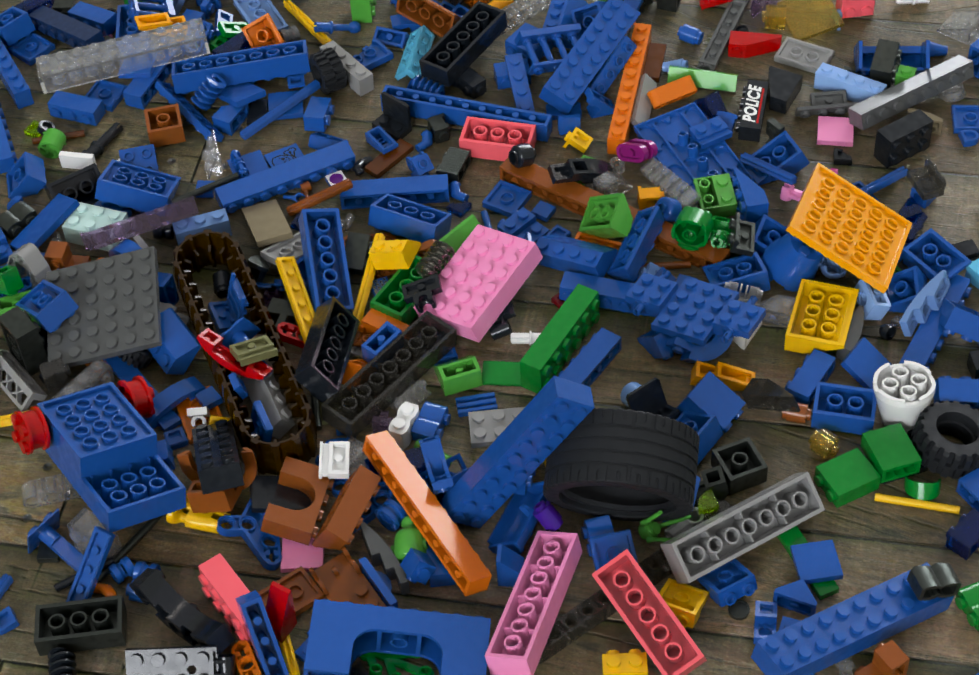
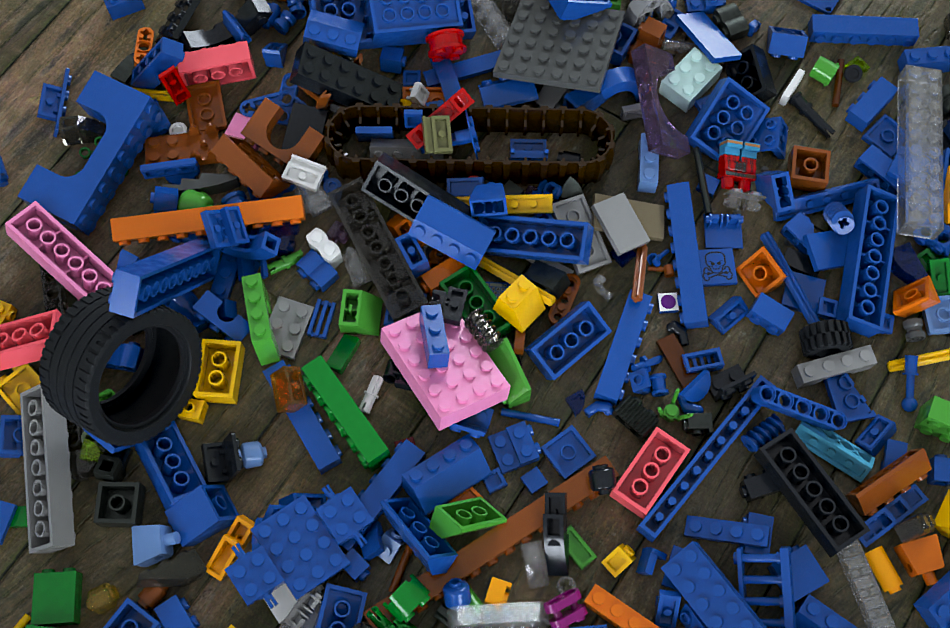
camera: 110 degrees right, 20 degrees up
none -> medium blue torso [131,525,181,567]
none -> blue slope [200,206,250,250]
none -> blue slope [222,10,252,44]
none -> bright green arch [241,273,280,366]
none -> blue slope [262,42,288,68]
none -> clear orange brick [270,366,308,413]
none -> blue slope [303,9,365,58]
none -> blue slope [408,195,496,270]
none -> brick [419,304,450,369]
none -> blue tile [447,177,485,197]
none -> blue torso [469,182,508,217]
none -> blue bush [543,182,562,200]
none -> light grey tile [591,192,651,256]
none -> blue piece [631,355,663,372]
none -> bright green plant [657,388,693,422]
none -> blue tile [679,369,711,402]
none -> hips [717,139,760,192]
none -> orange slope [736,246,787,298]
none -> blue beam [750,384,848,431]
none -> blue slope [755,170,795,213]

